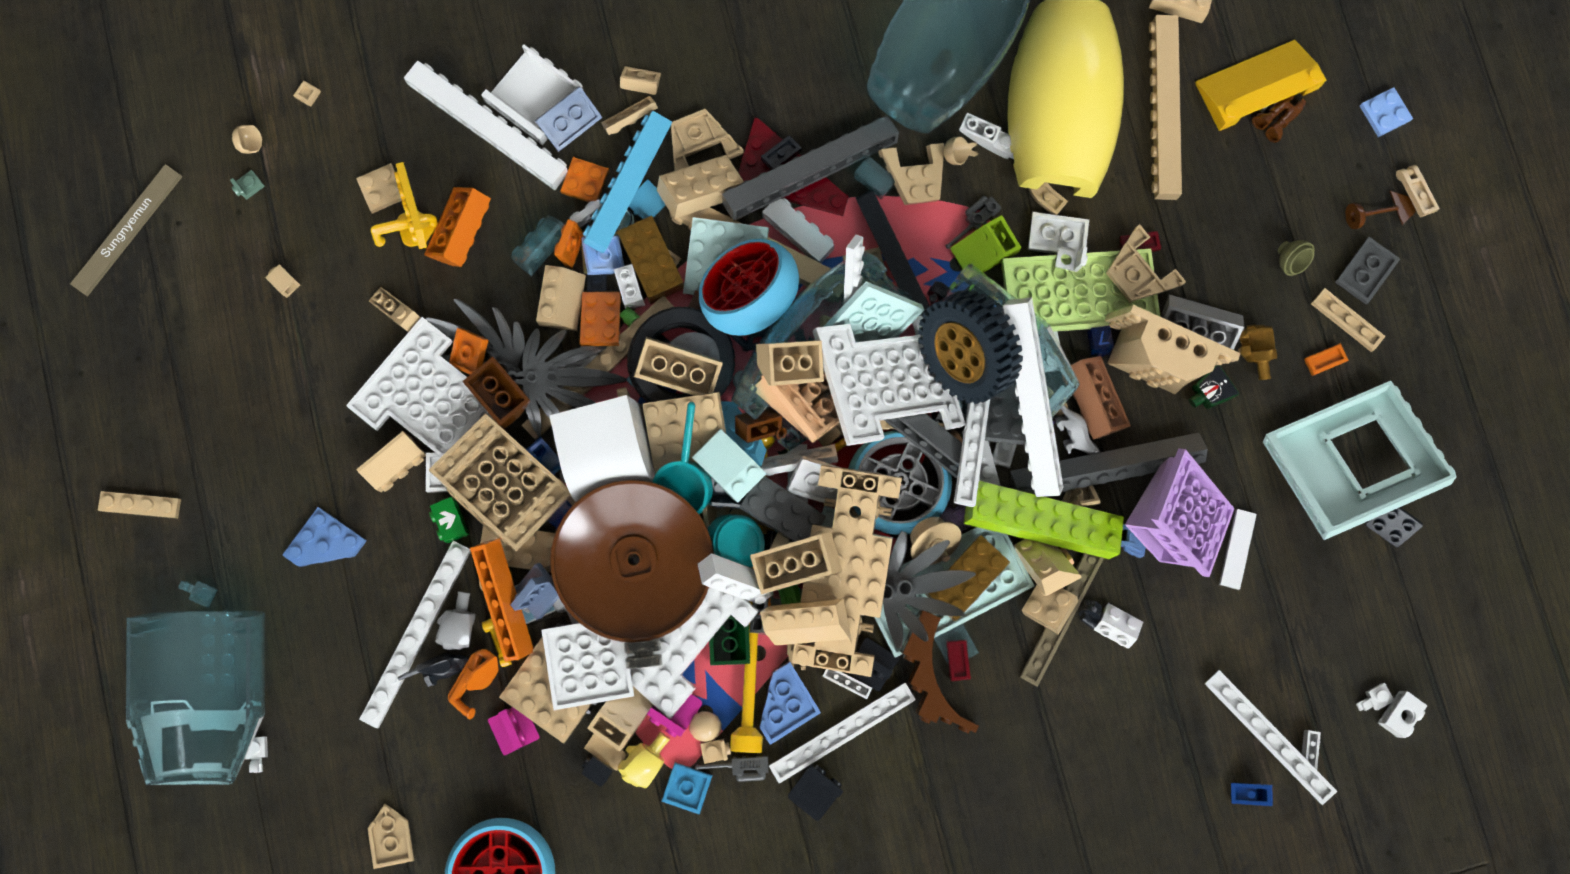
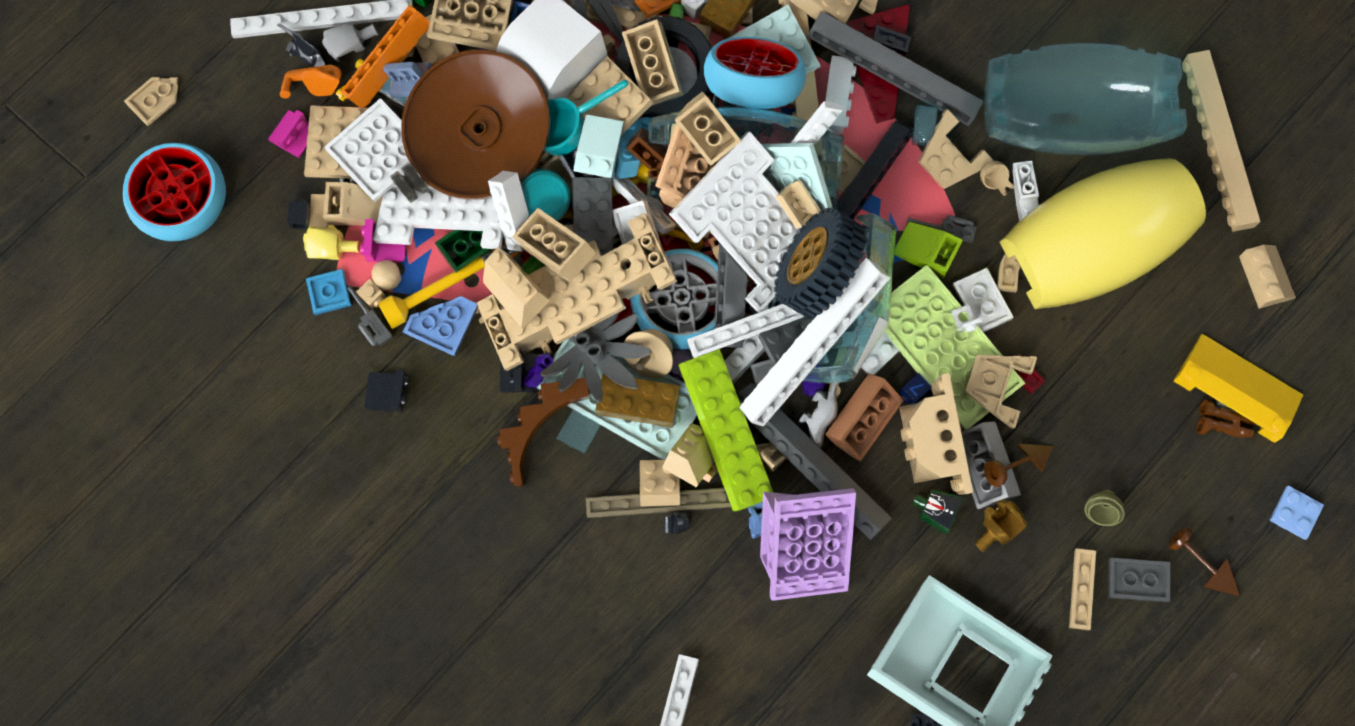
camera: 60 degrees right, 5 degrees down
white plate [769,683,916,783] -> none
white piece [822,669,872,699] -> none
dark red tile [946,640,971,681] -> none
white bracket [1094,603,1143,648] -> none
tan brick [1149,15,1182,200] -> none
white tile [1219,509,1257,590] -> none
orange tile [1304,343,1349,376] -> none
tan plate [1396,165,1440,217] -> none
none -> dark purple plate [523,353,553,387]
none -> tan bracket [775,180,821,229]
none -> reddish brown piece [984,444,1054,487]

